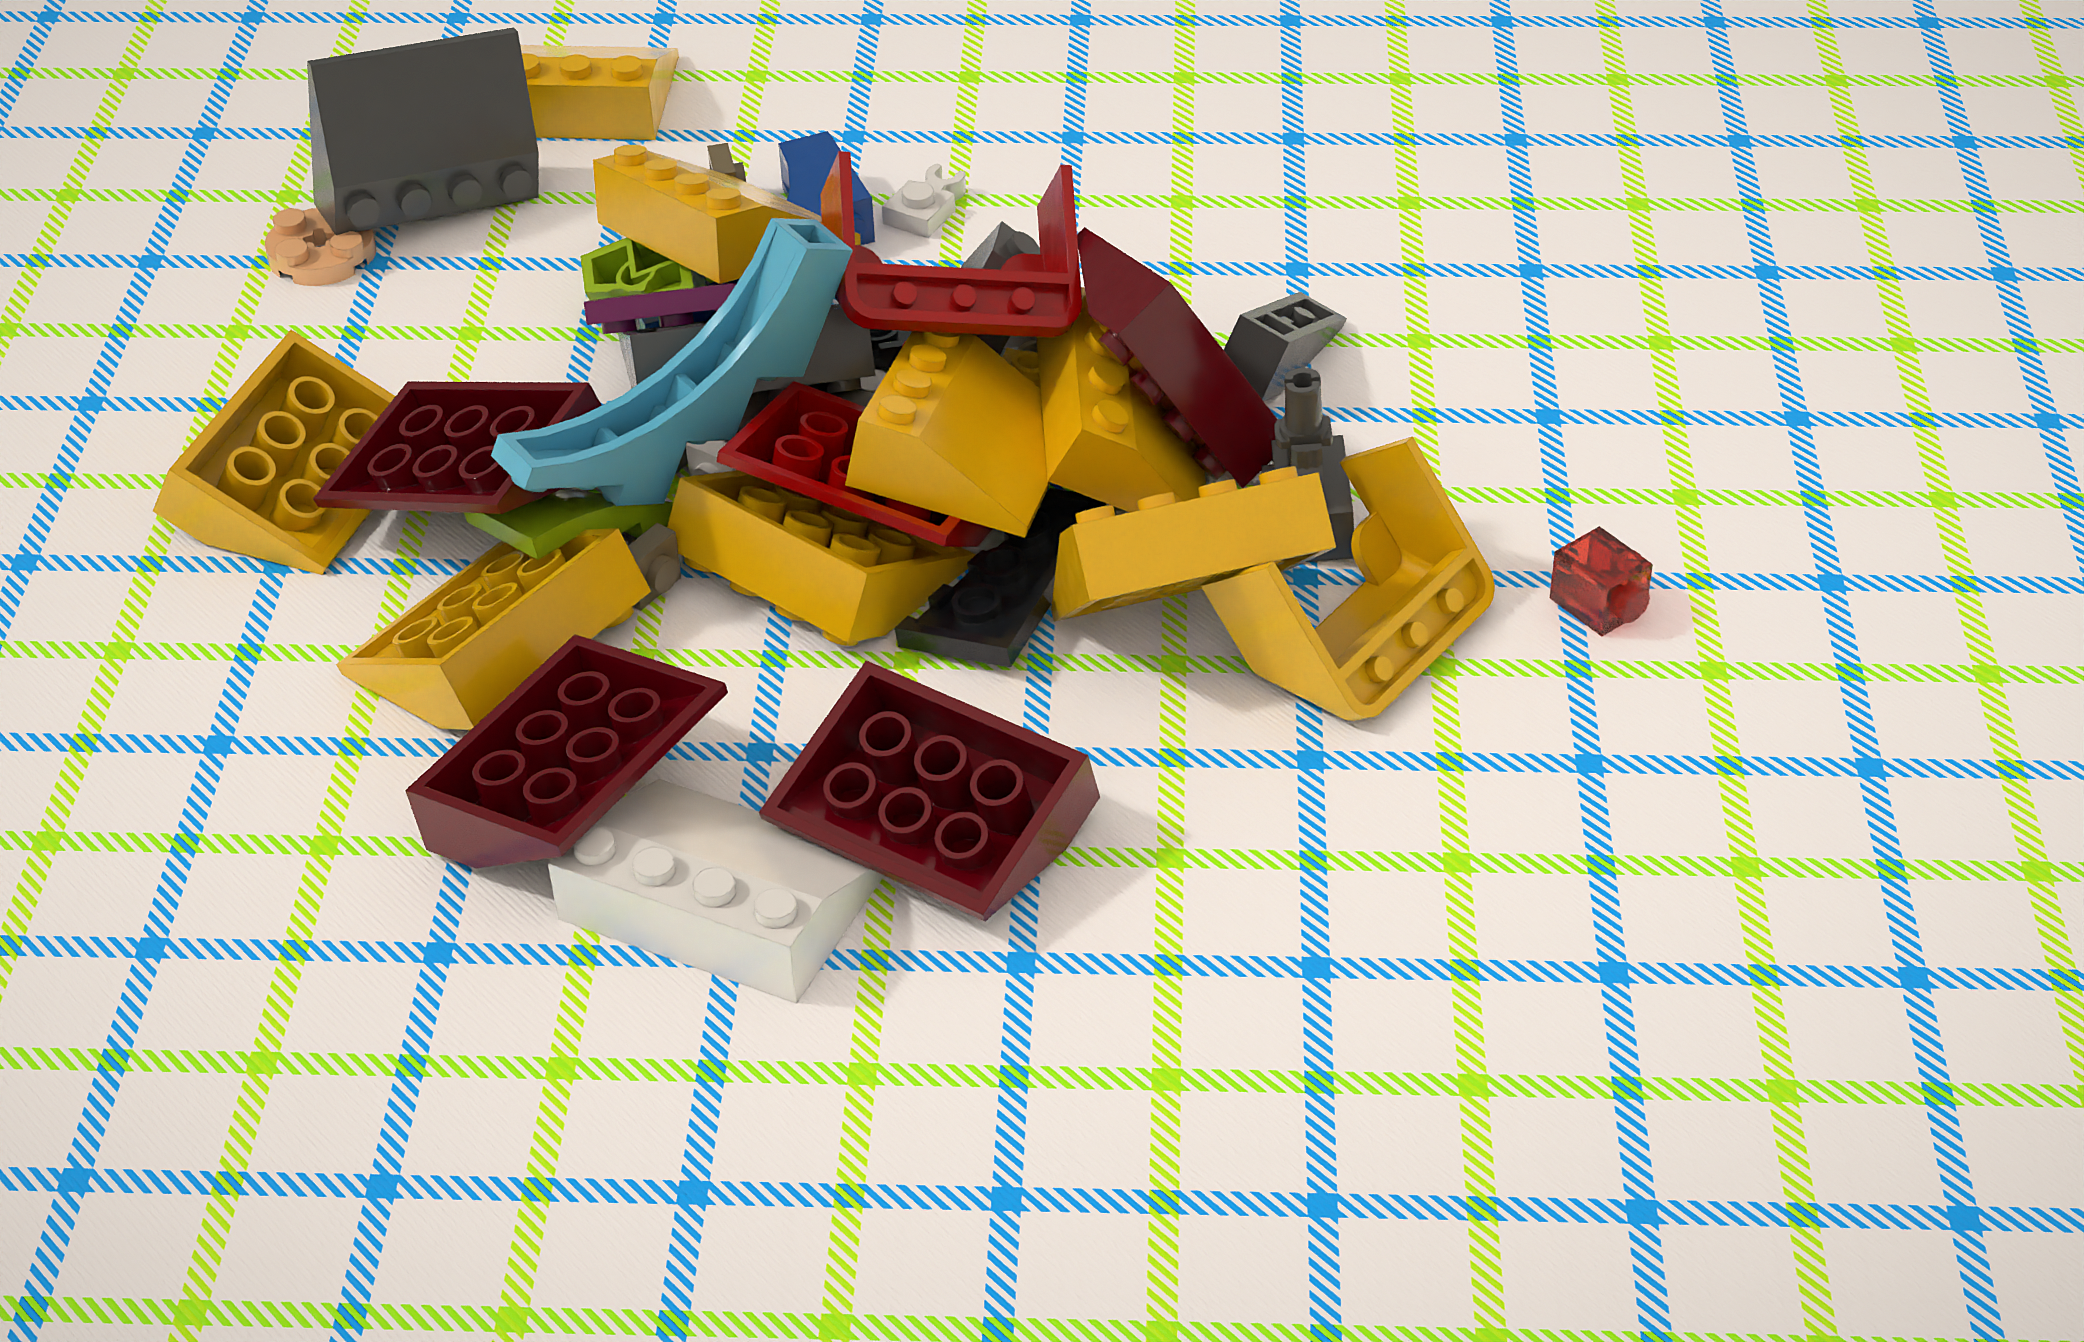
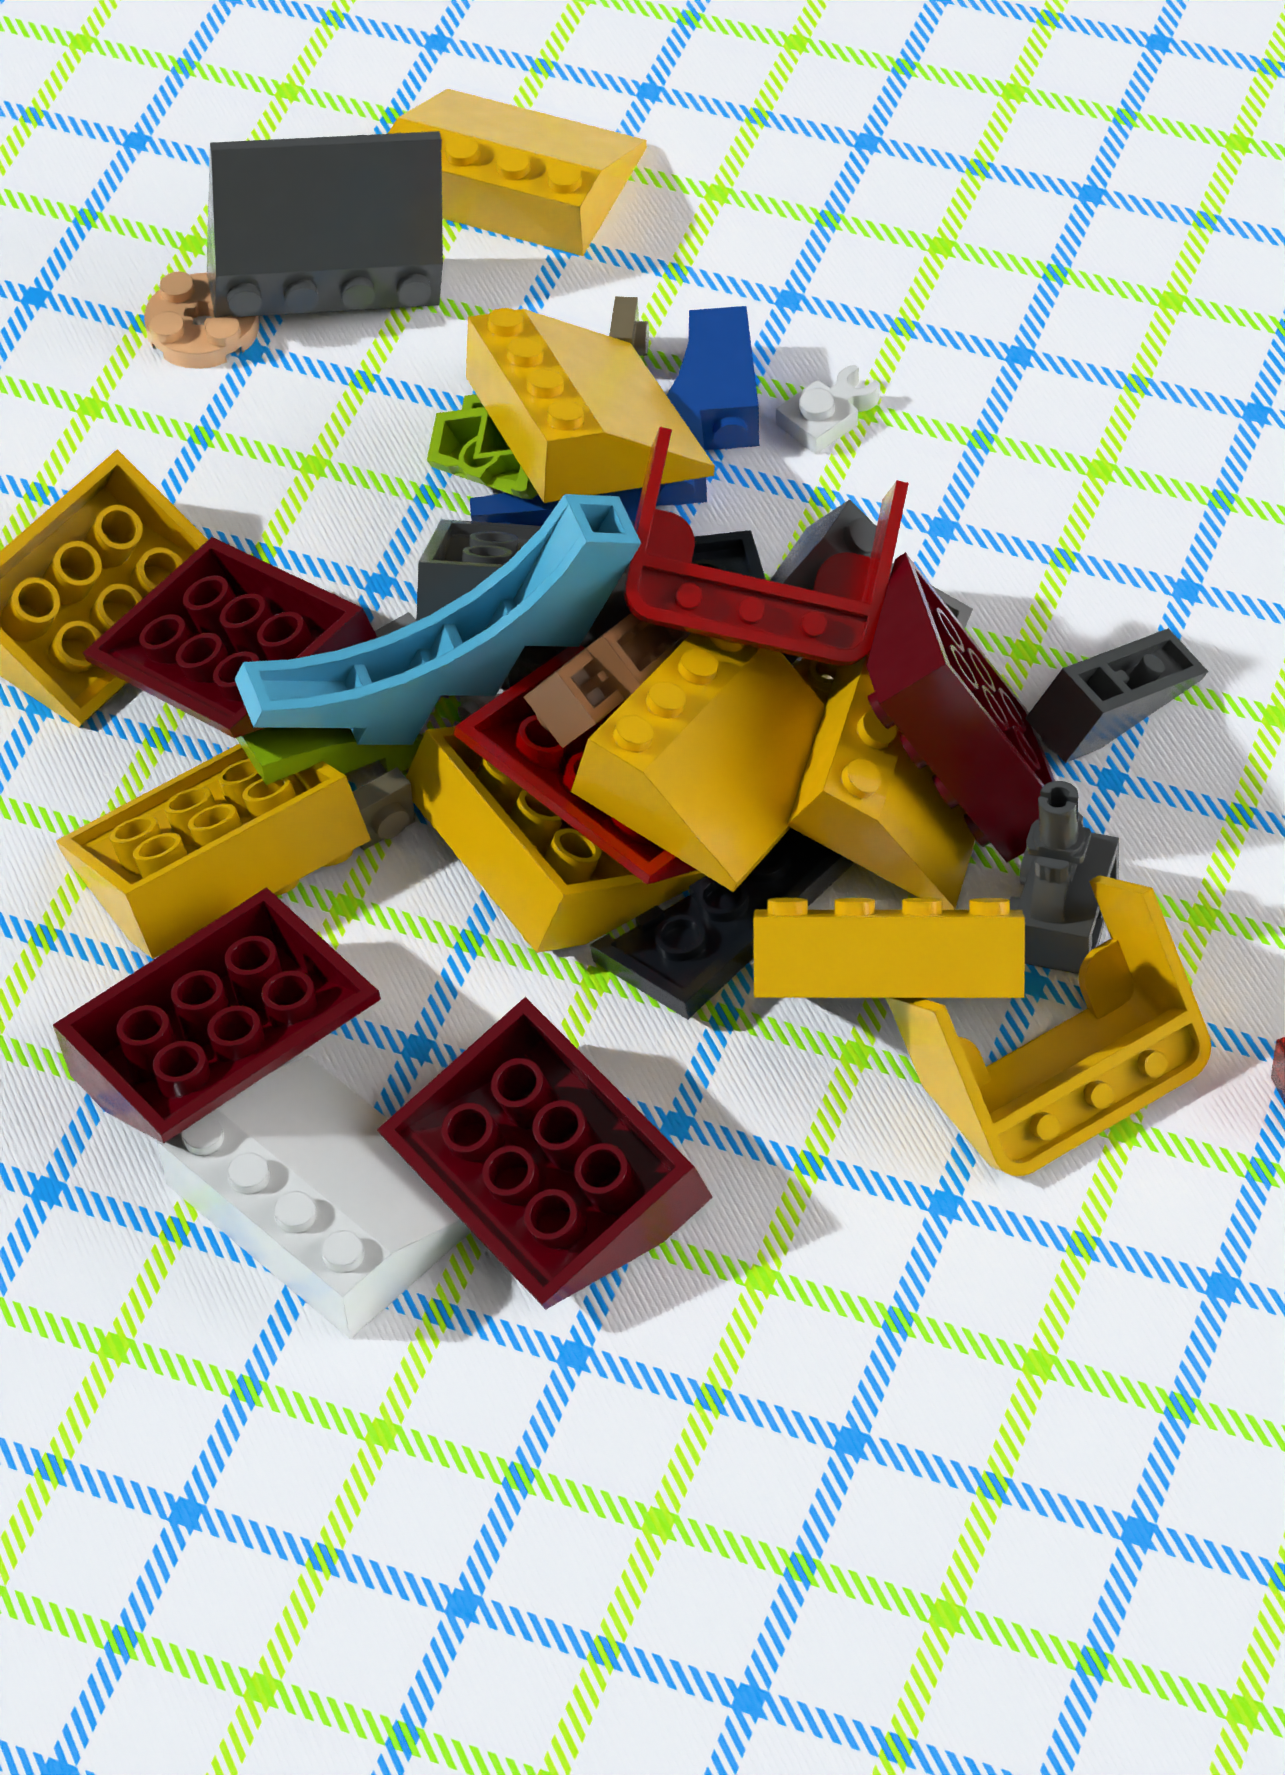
camera: 20 degrees right, 10 degrees up
magenta plate [584,283,737,334] -> none
none -> medium nougat slope [524,613,691,748]

